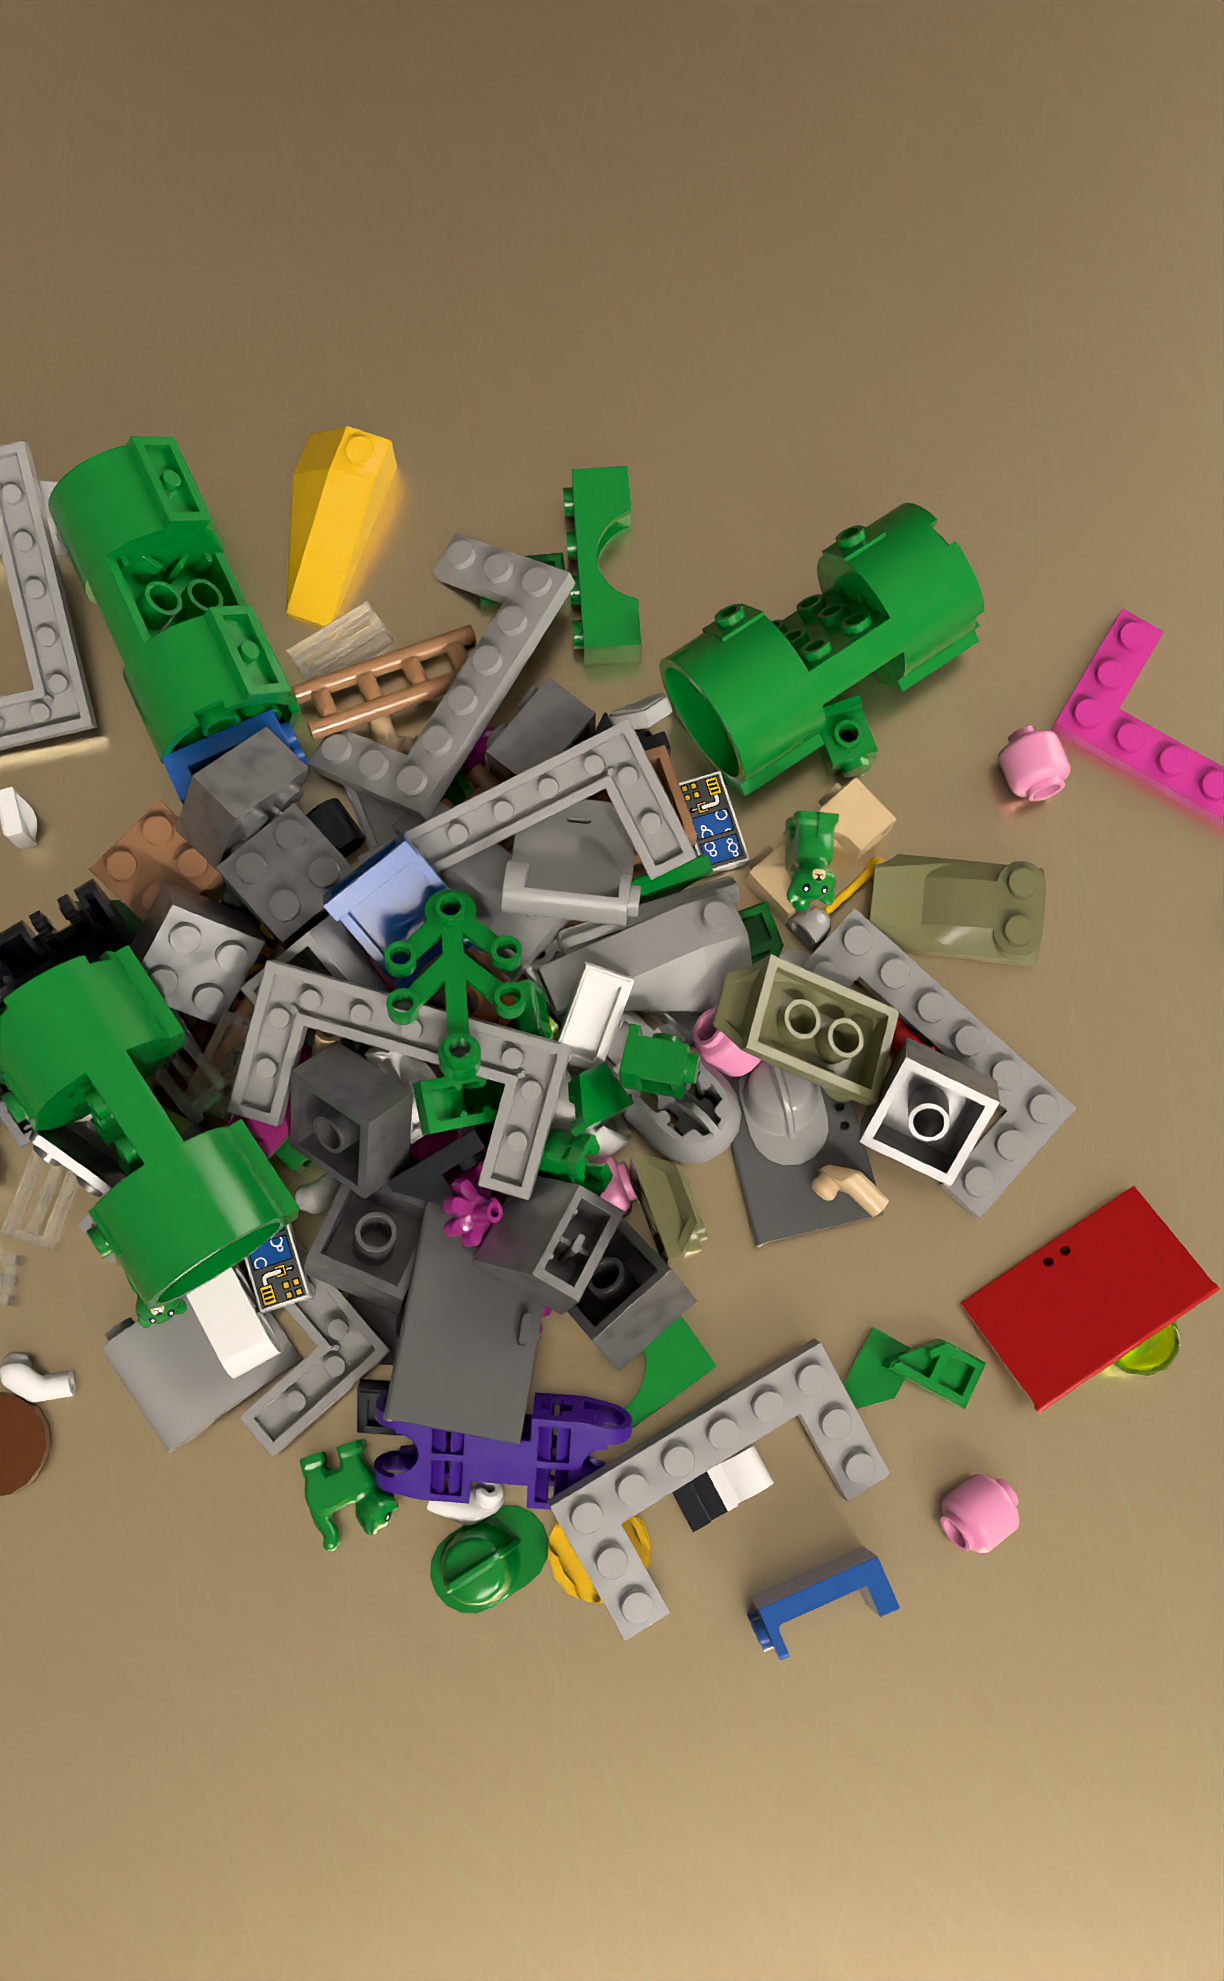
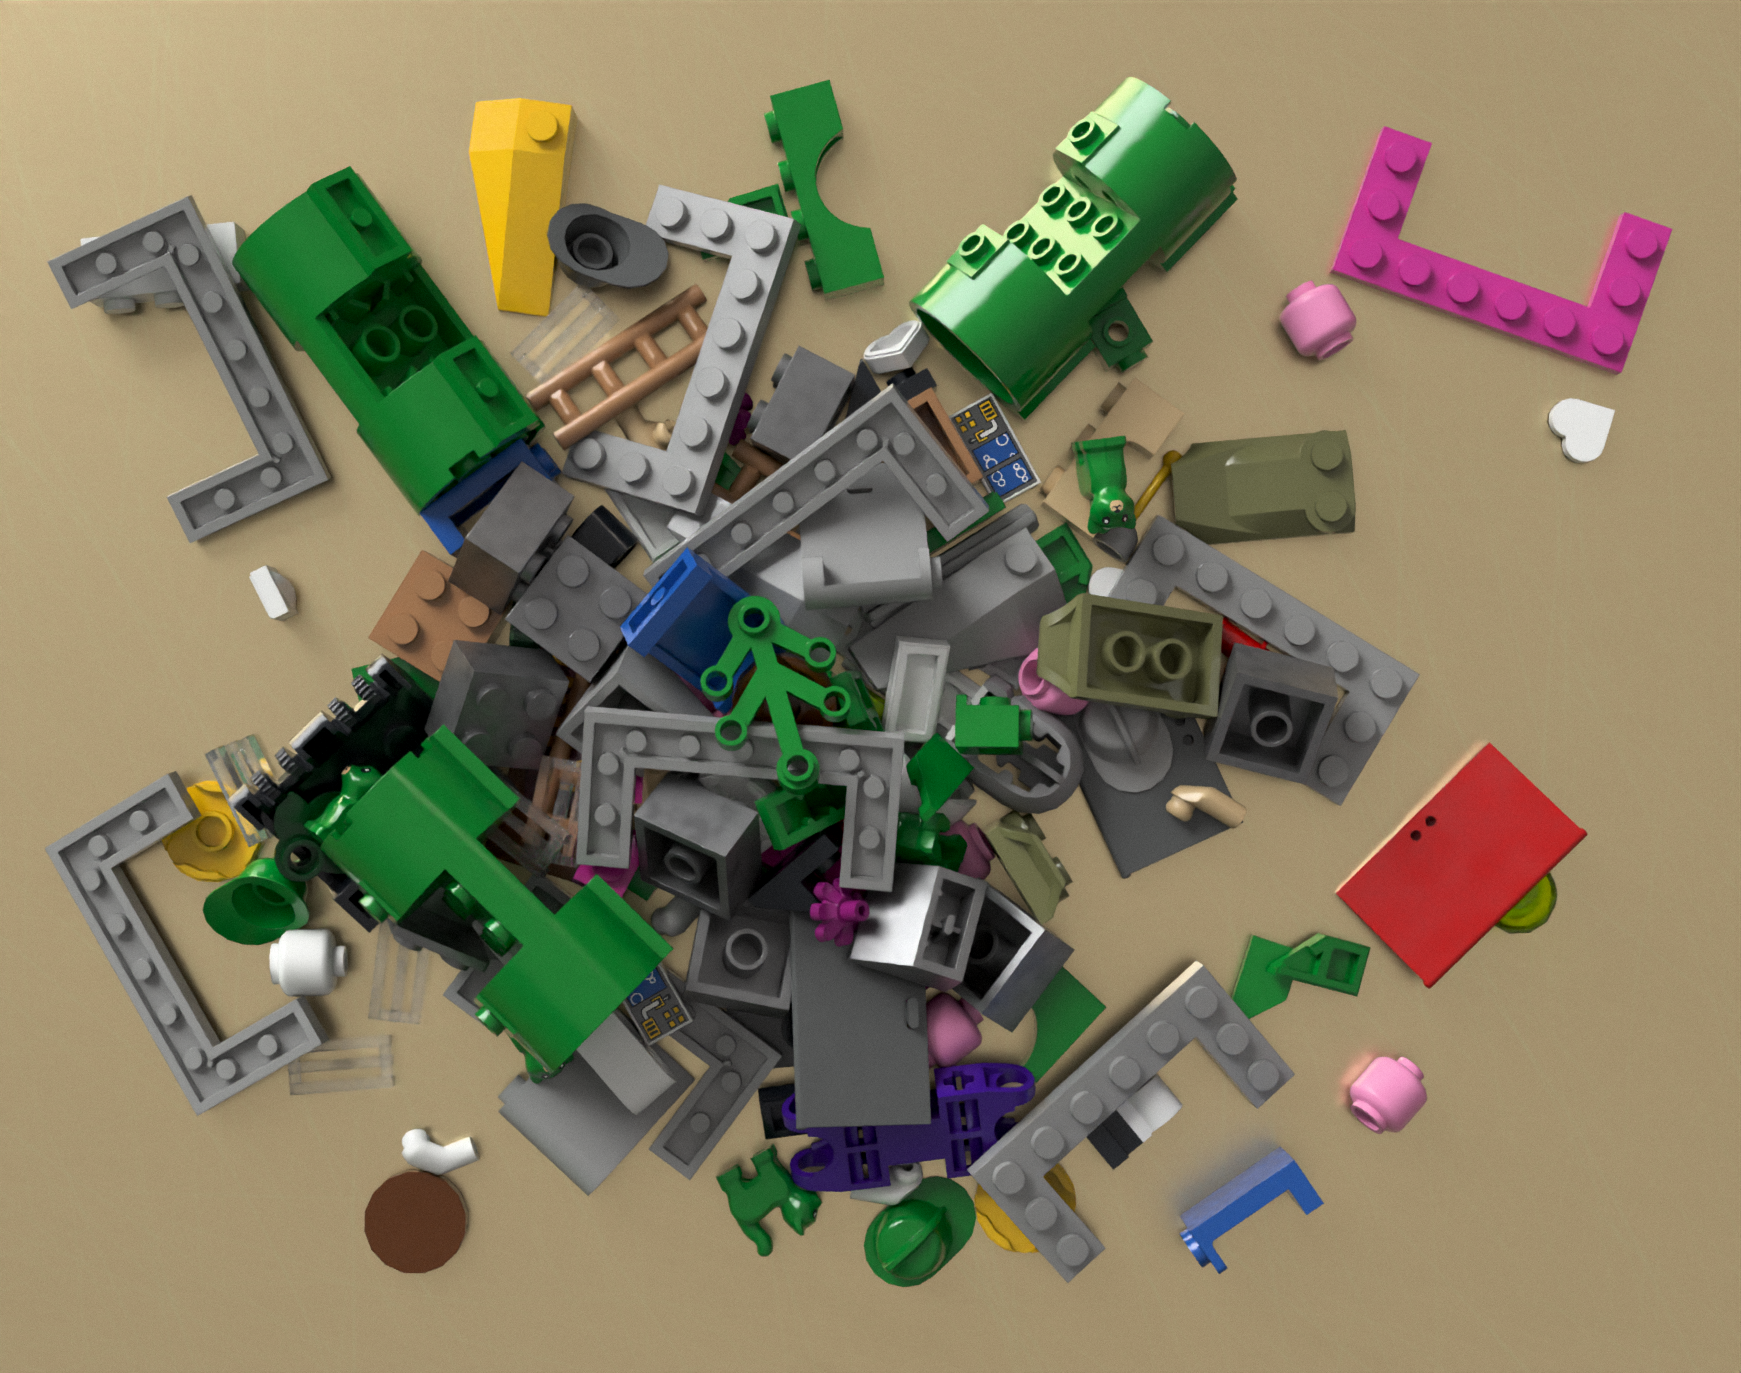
camera: 10 degrees left, 10 degrees up
none -> dark grey piece [547,203,669,289]
none -> bright pink head [909,992,984,1068]

